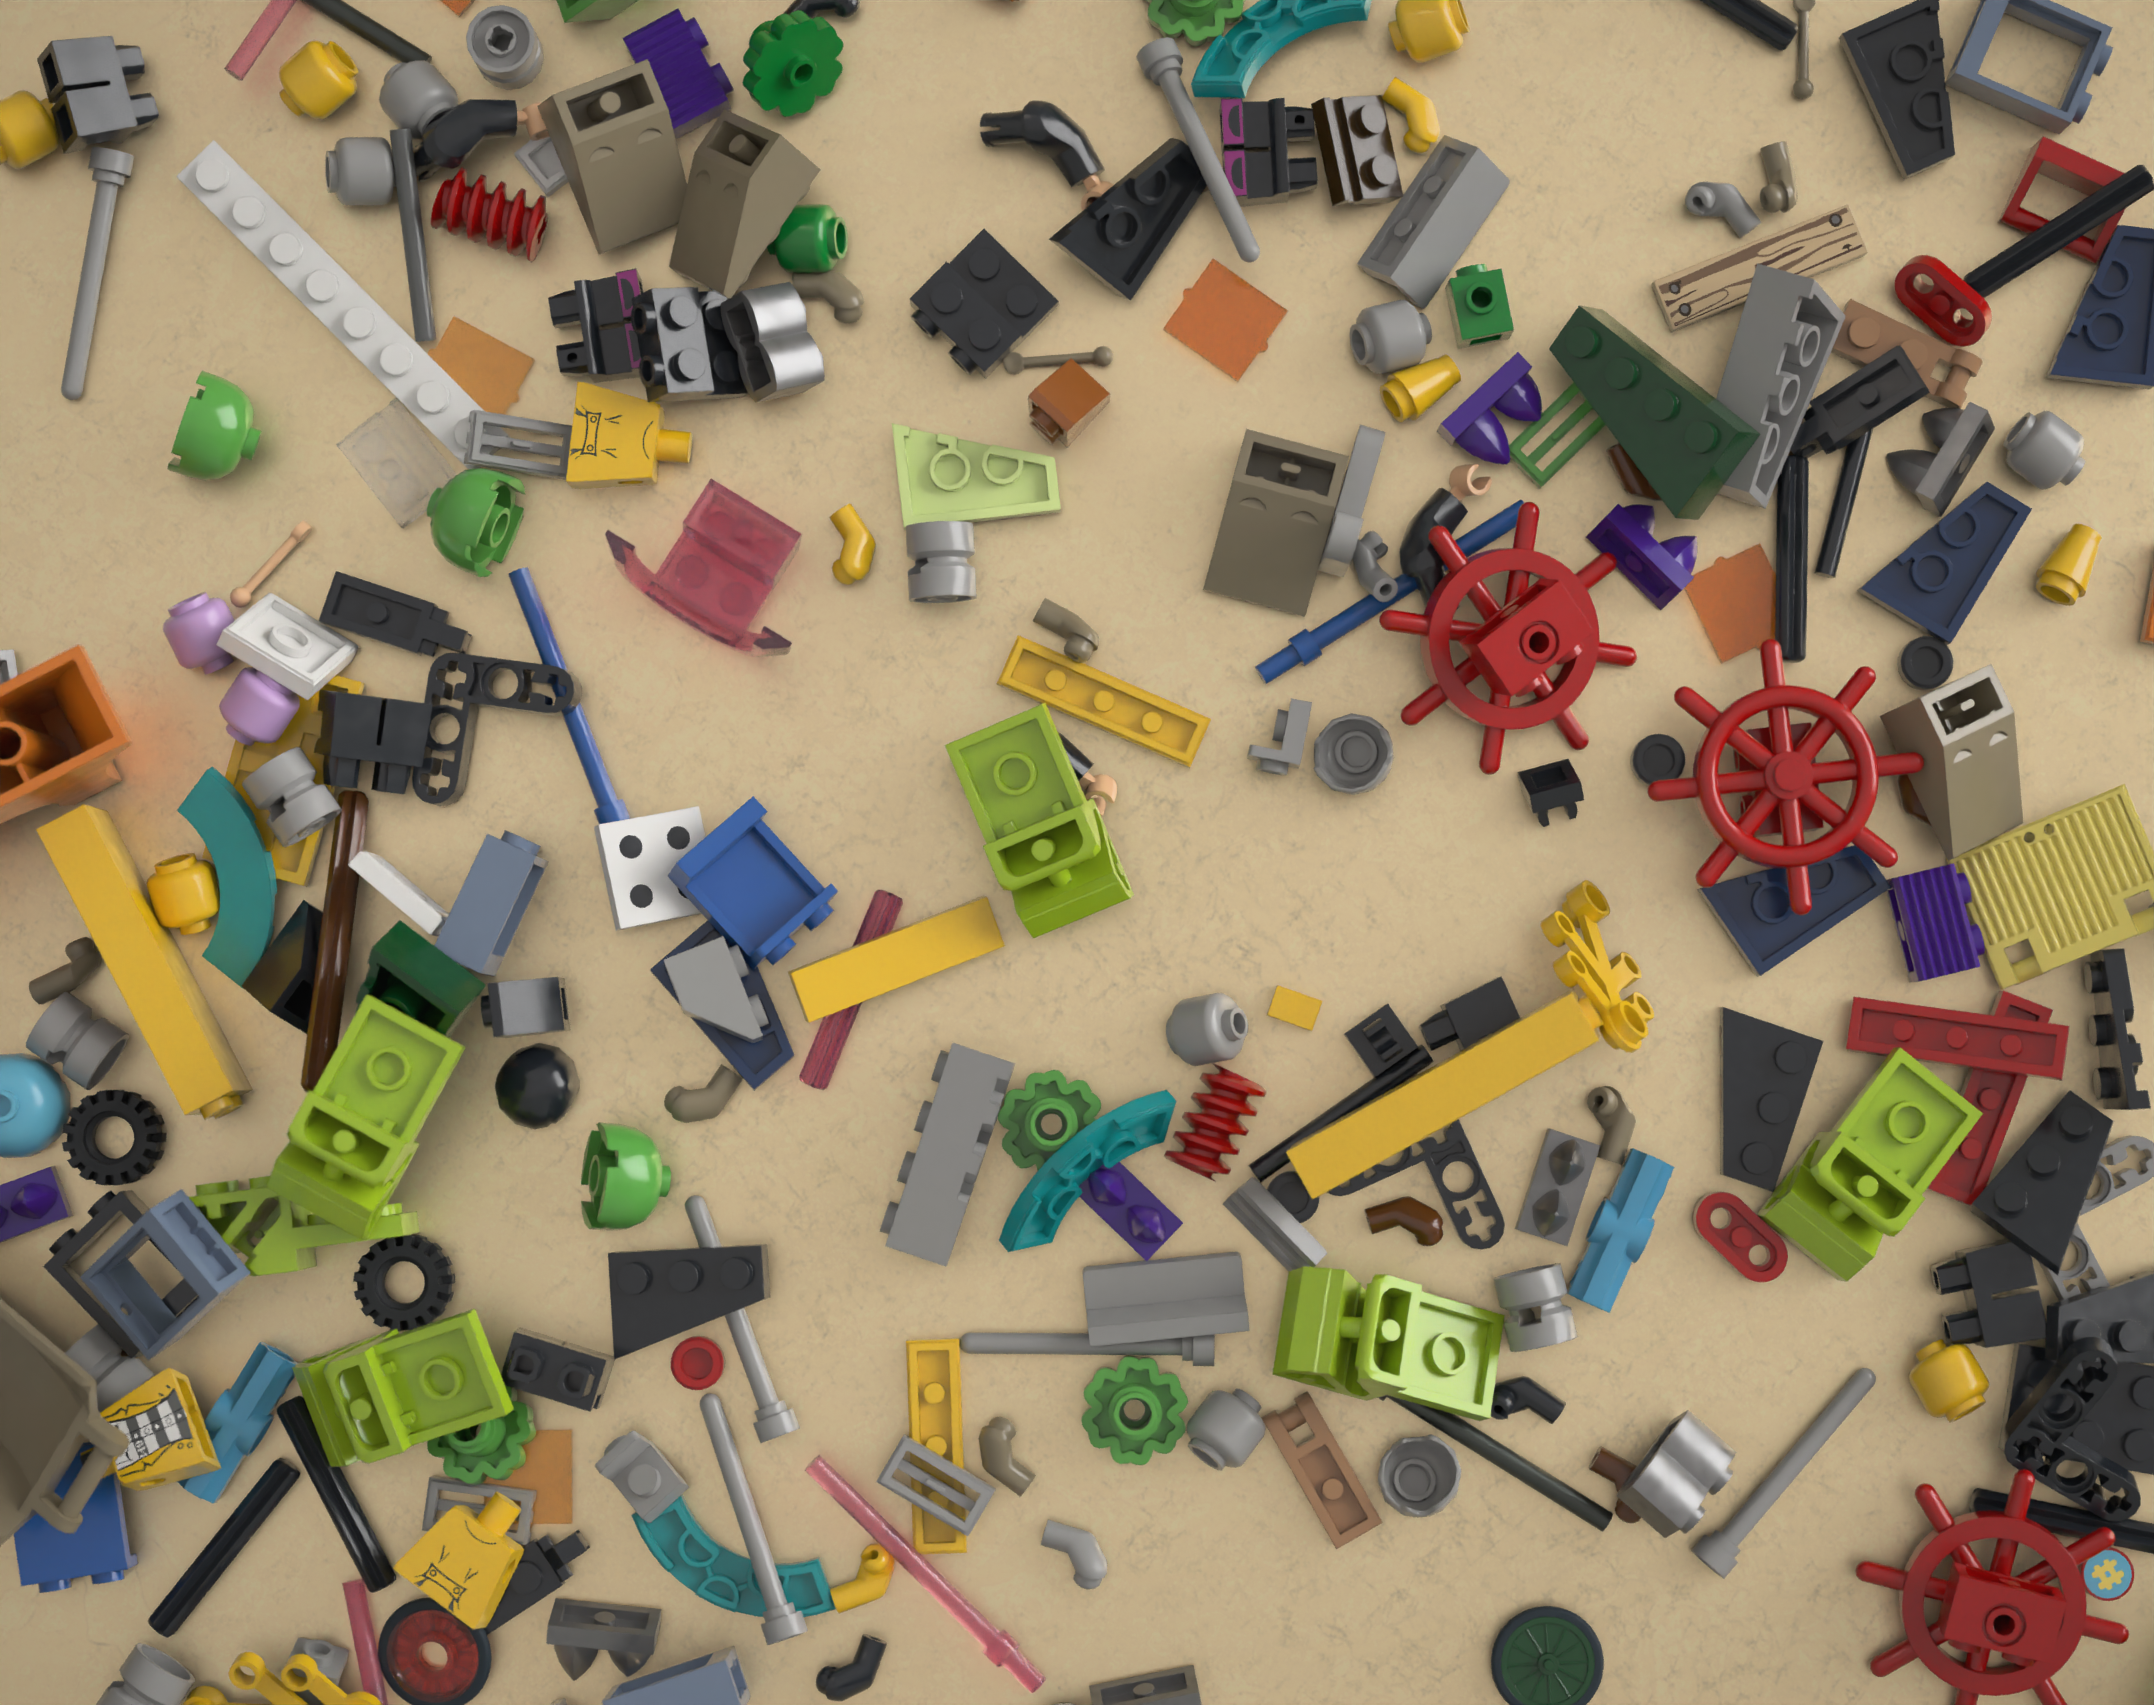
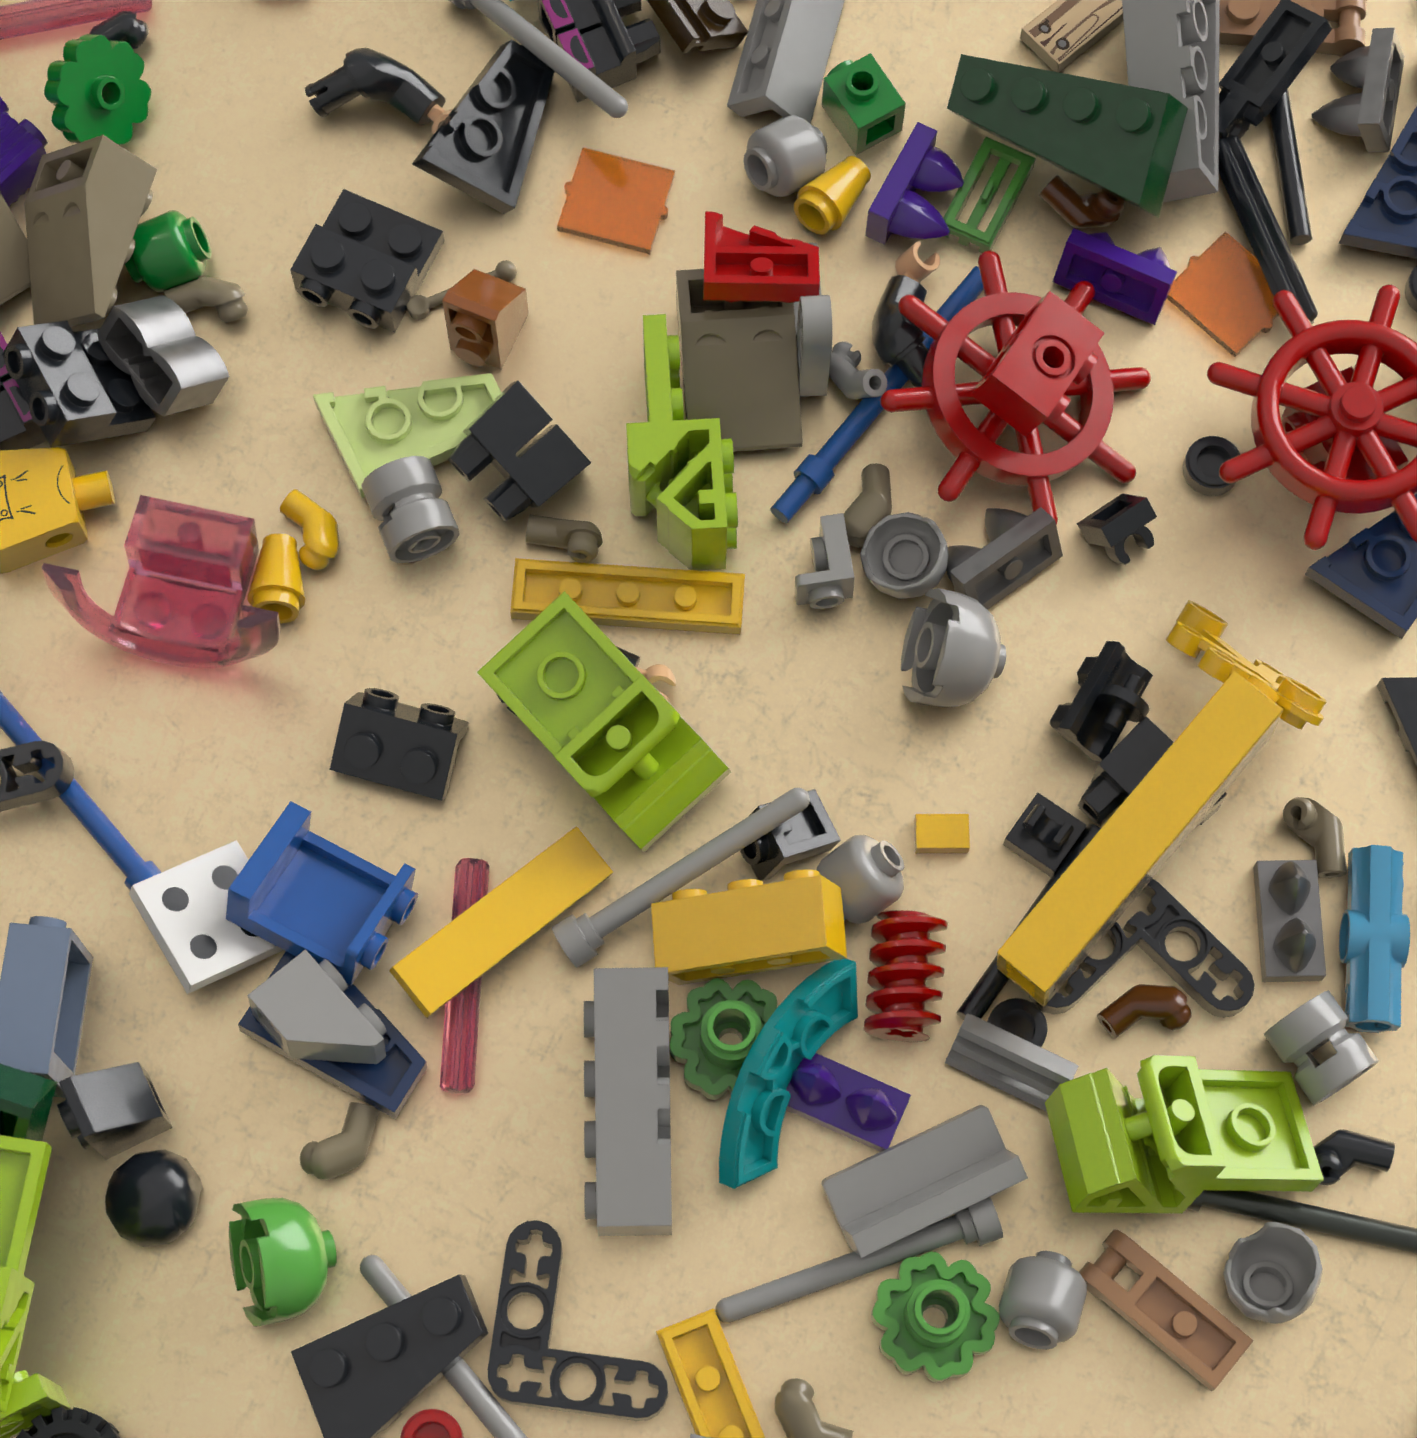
camera: 20 degrees left, 15 degrees down
none -> yellow cone [247,533,305,624]
none -> black bracket [329,688,469,801]
none -> black hips [448,380,591,521]
none -> black beam [488,1220,668,1421]
none -> light grey piece [552,788,810,968]
none -> lime piece [626,314,738,571]
none -> yellow brick [651,869,847,985]
none -> red wing [703,211,820,303]
none -> black bracket [740,789,841,881]
none -> dark tan arm [844,463,892,547]
none -> light grey cylinder [901,588,1006,707]
none -> flat silver tile [946,507,1063,609]
none -> black hips [1050,641,1153,762]

